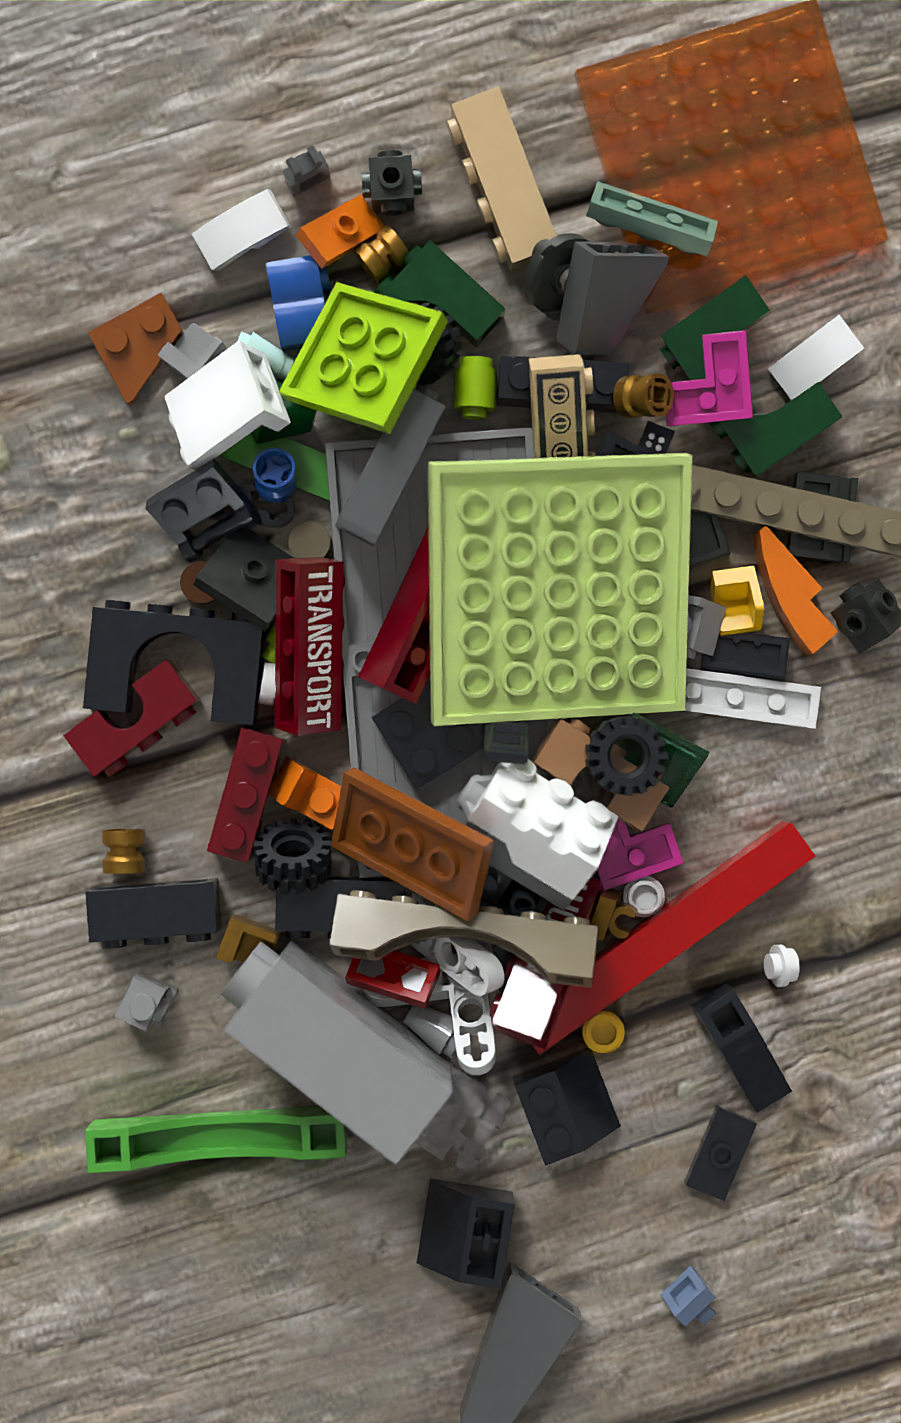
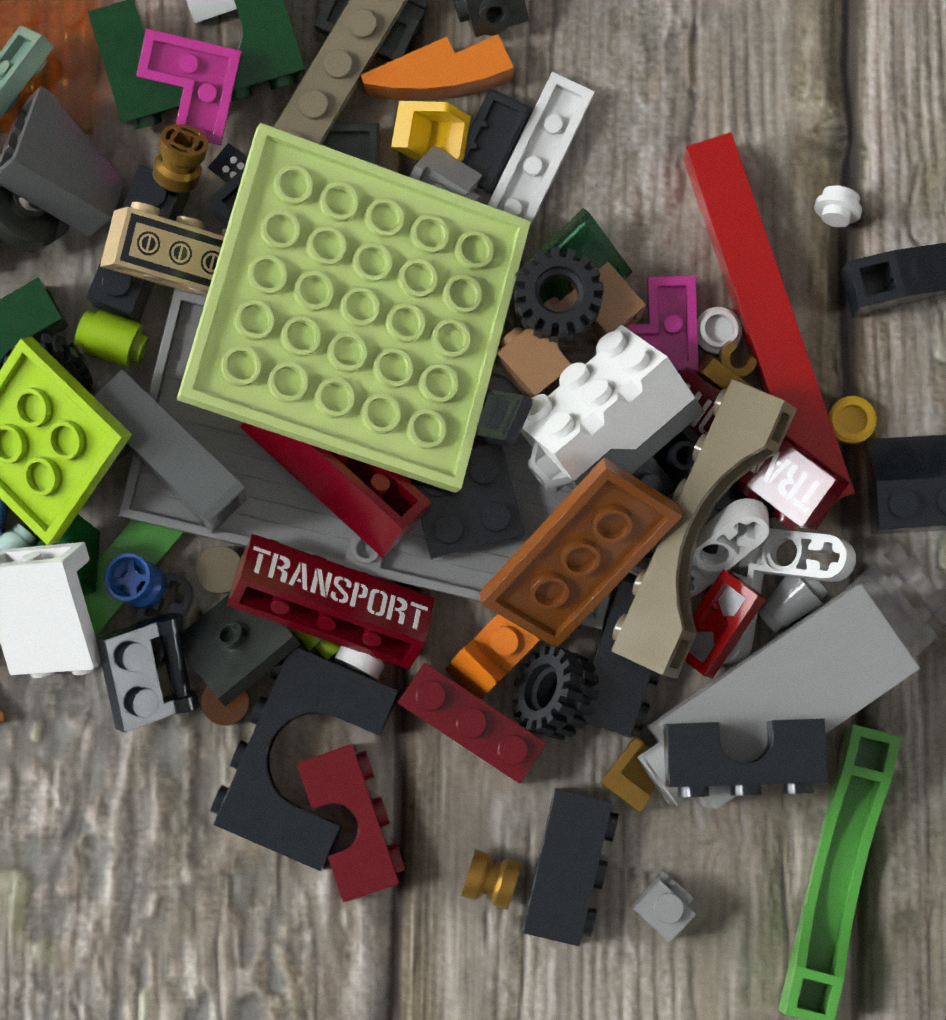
camera: 65 degrees left, 5 degrees down
none -> black arch [663,719,828,797]

